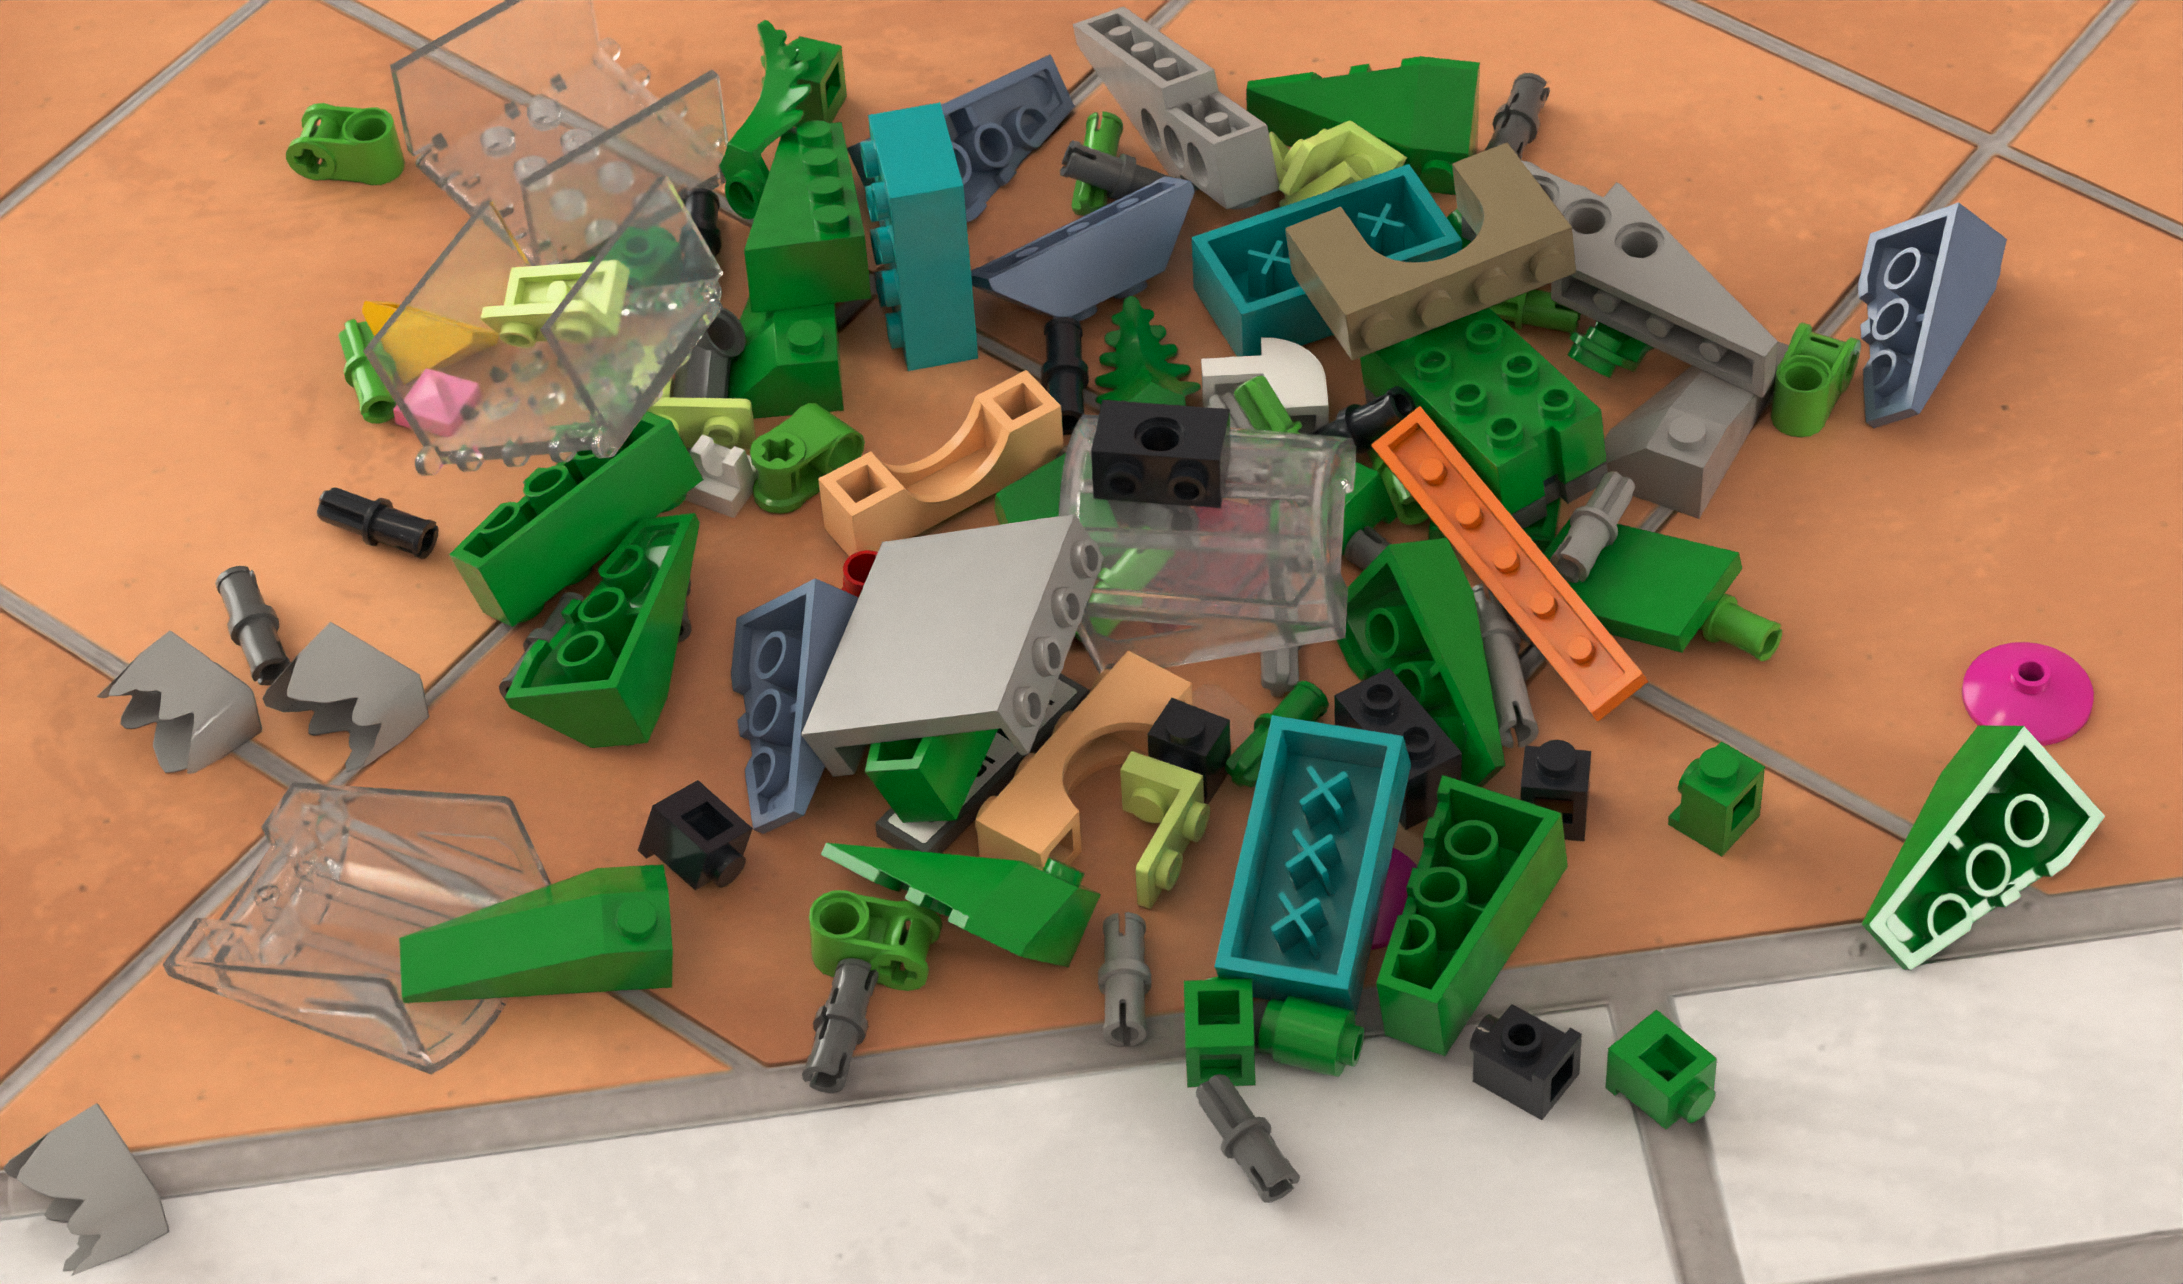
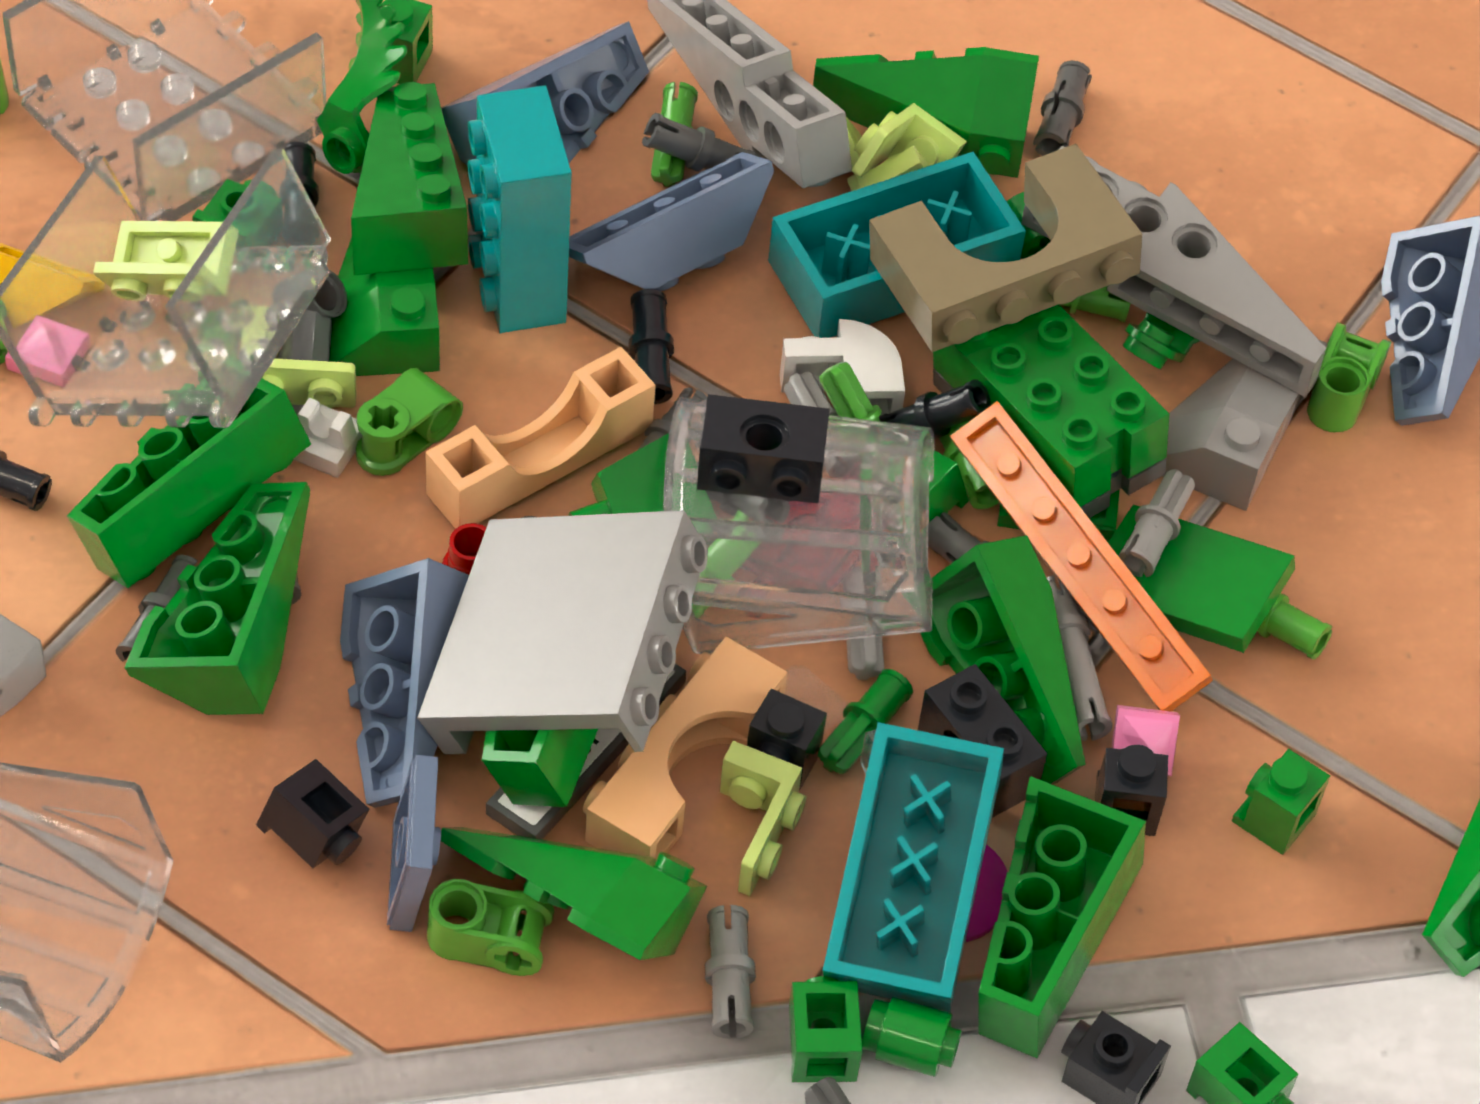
camera: 10 degrees left, 5 degrees up
green wedge [399,864,673,1004] -> none
dark grey pin [802,958,879,1093] -> none
green plant [1095,296,1201,406] -> none
none -> sand blue plate [387,755,441,932]
none -> bright pink tile [1111,705,1180,776]

